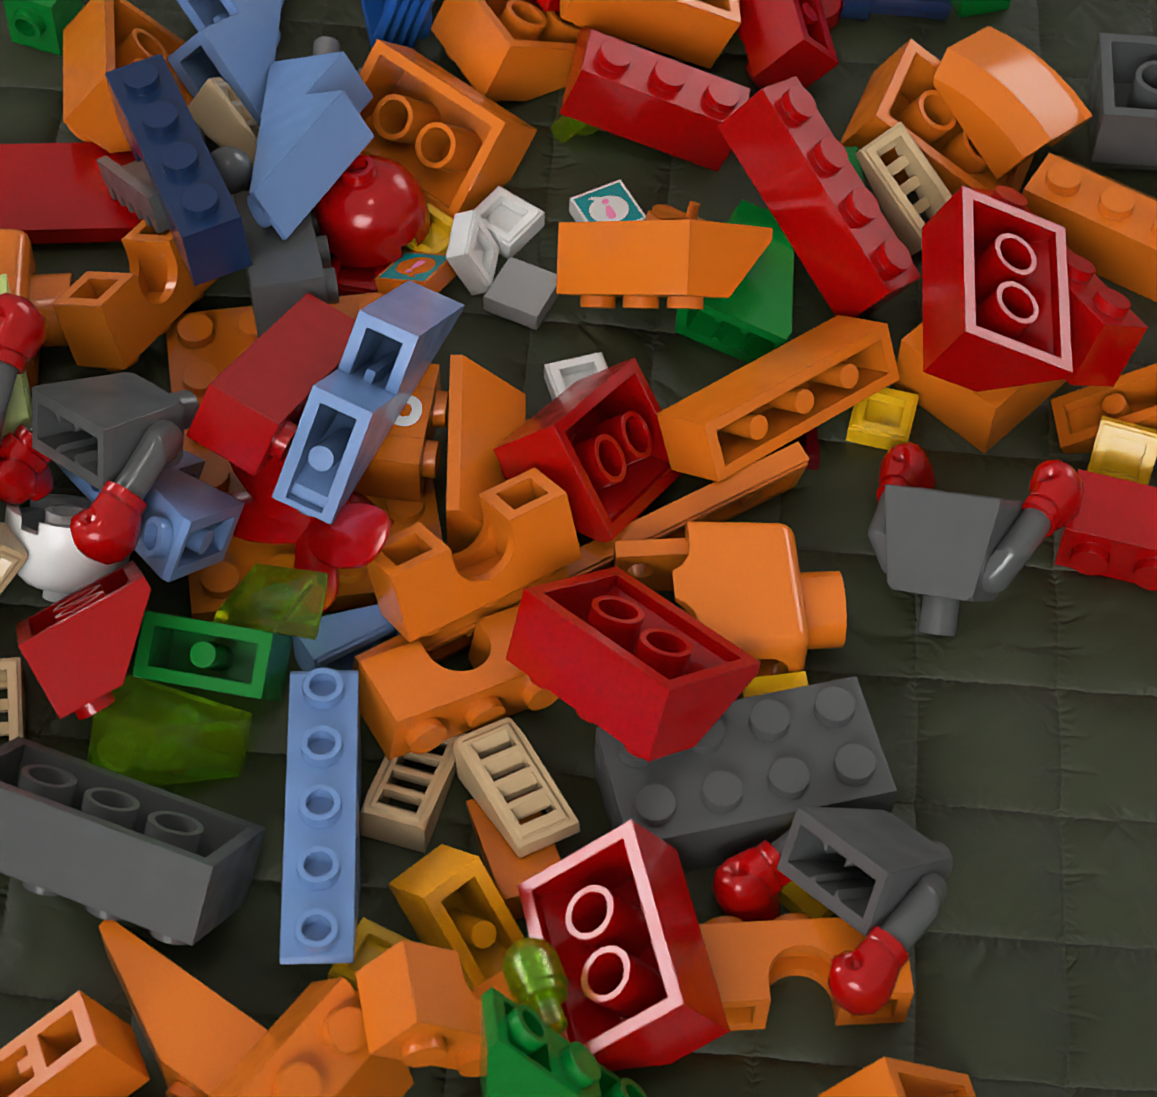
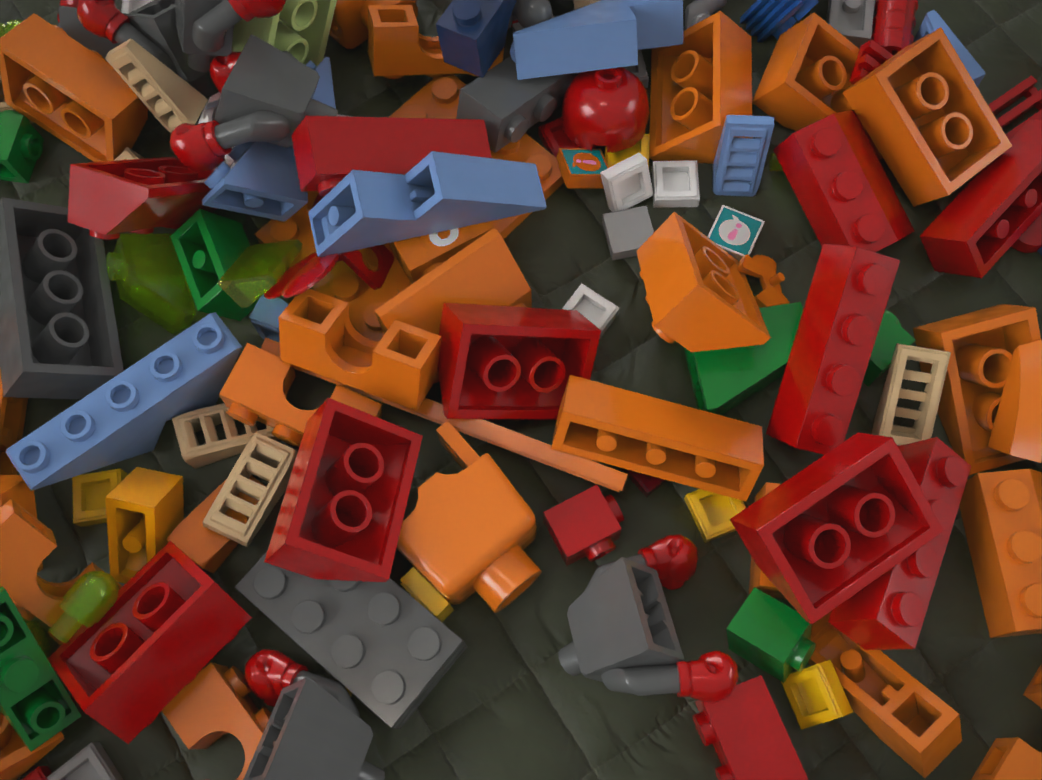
camera: 60 degrees right, 15 degrees up
none -> red brick [543,485,624,566]
none -> medium blue slope [712,115,774,197]
none -> green brick [726,587,816,683]

